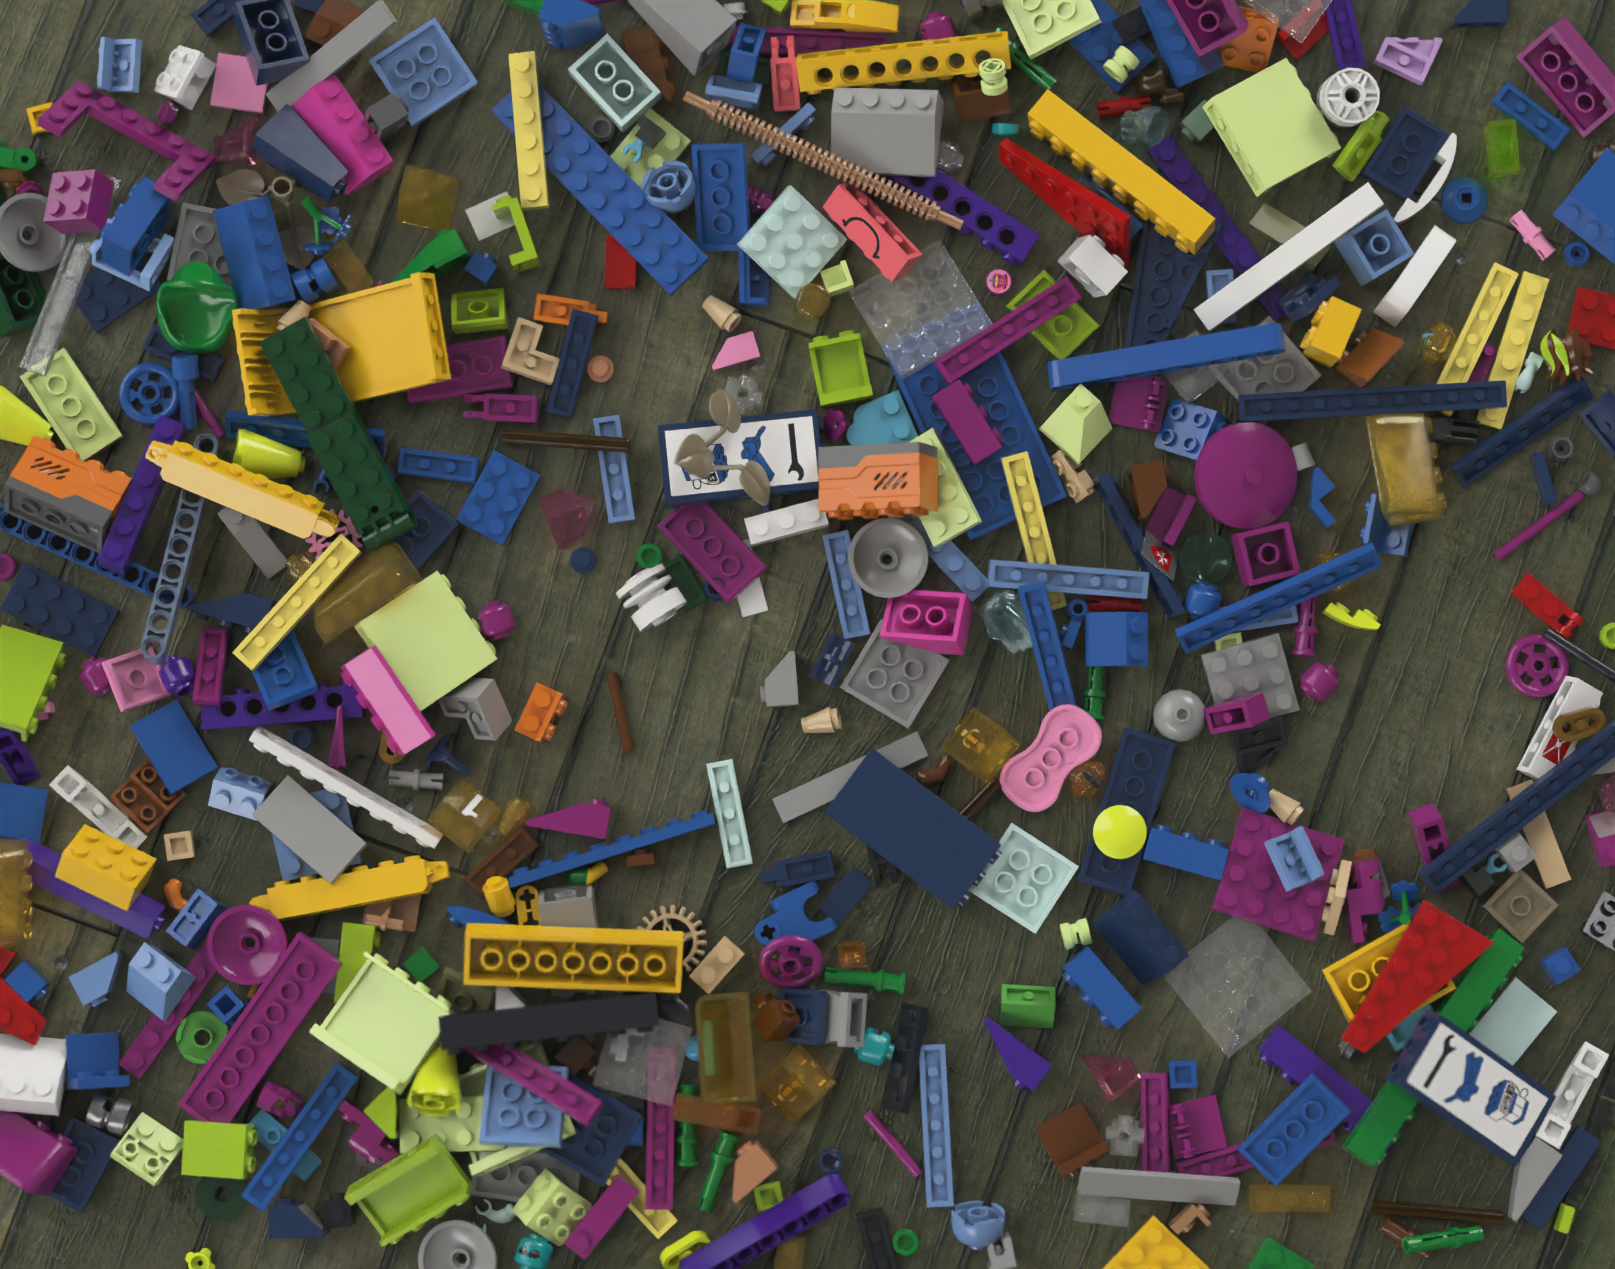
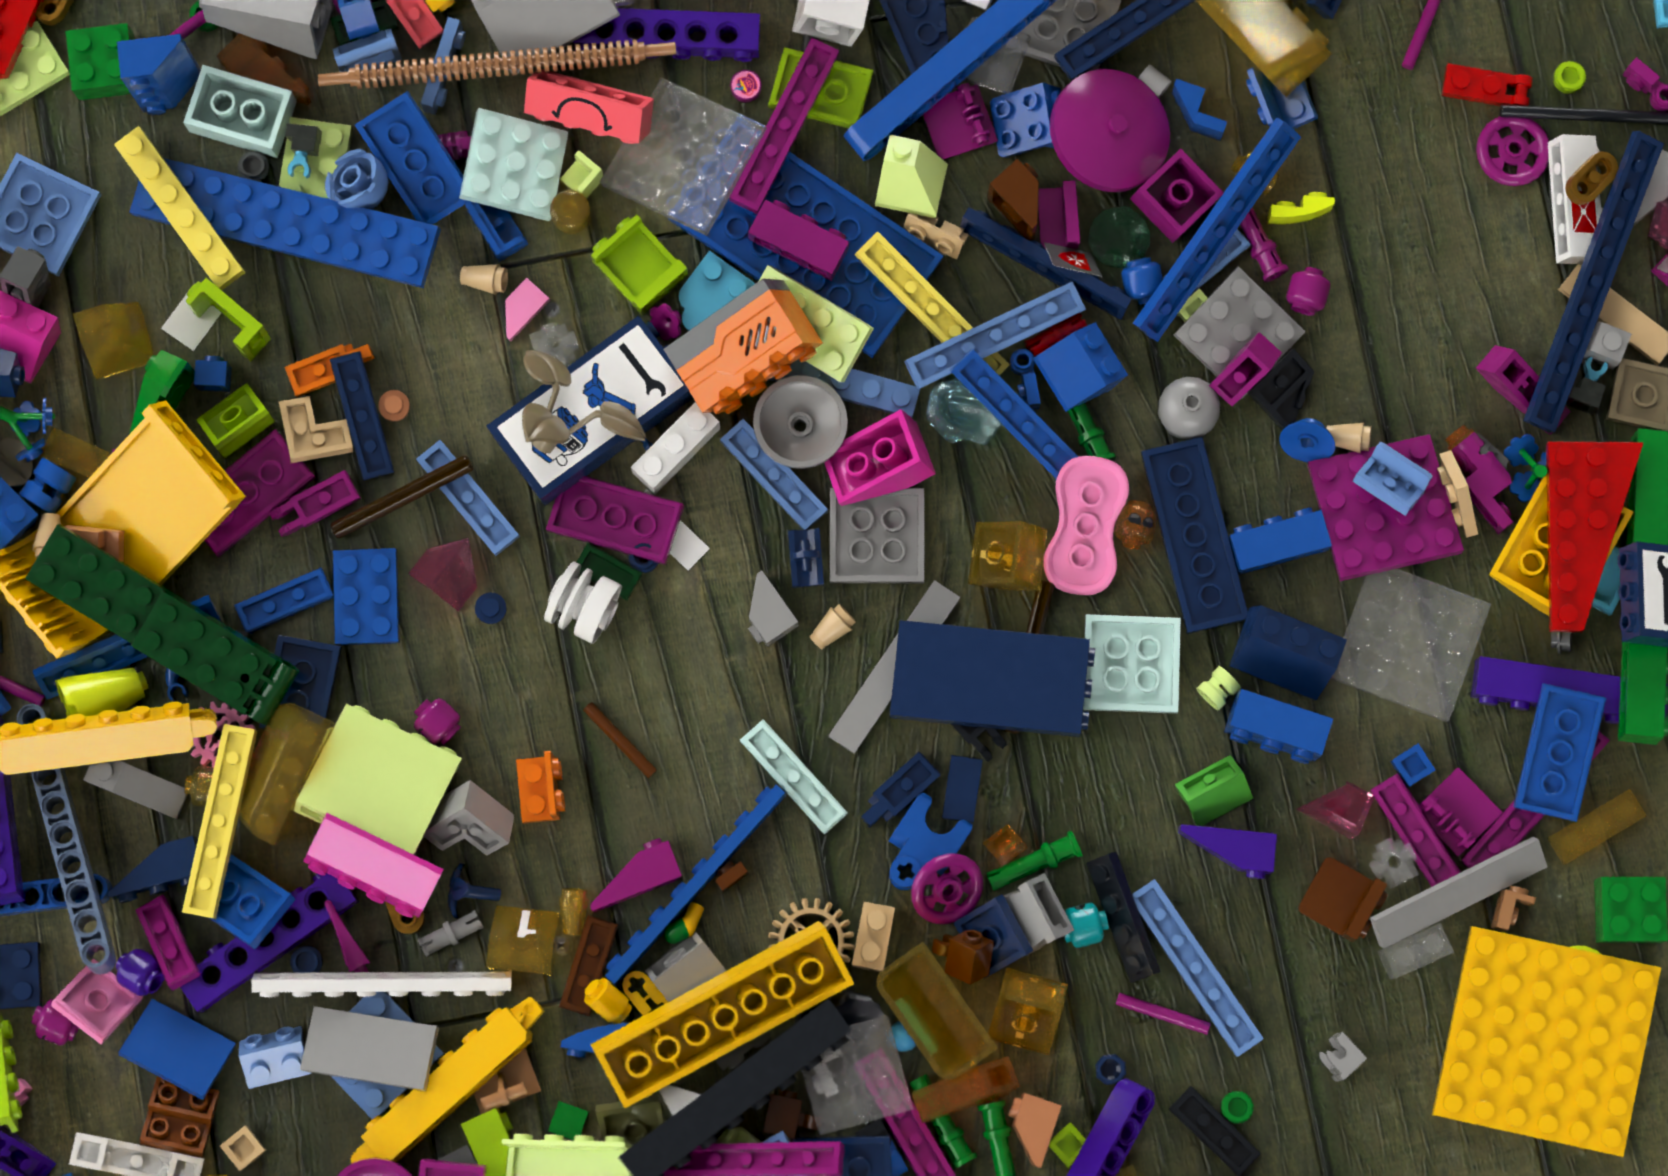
camera: 35 degrees left, 5 degrees down
red panel [605,236,637,290] -> none
green tile [636,543,663,569] -> none
reddish brown arm [916,756,953,787] -> none
medium blue cylinder [951,1201,1005,1250] -> none
neon yellow dish [1093,805,1147,859] -> none

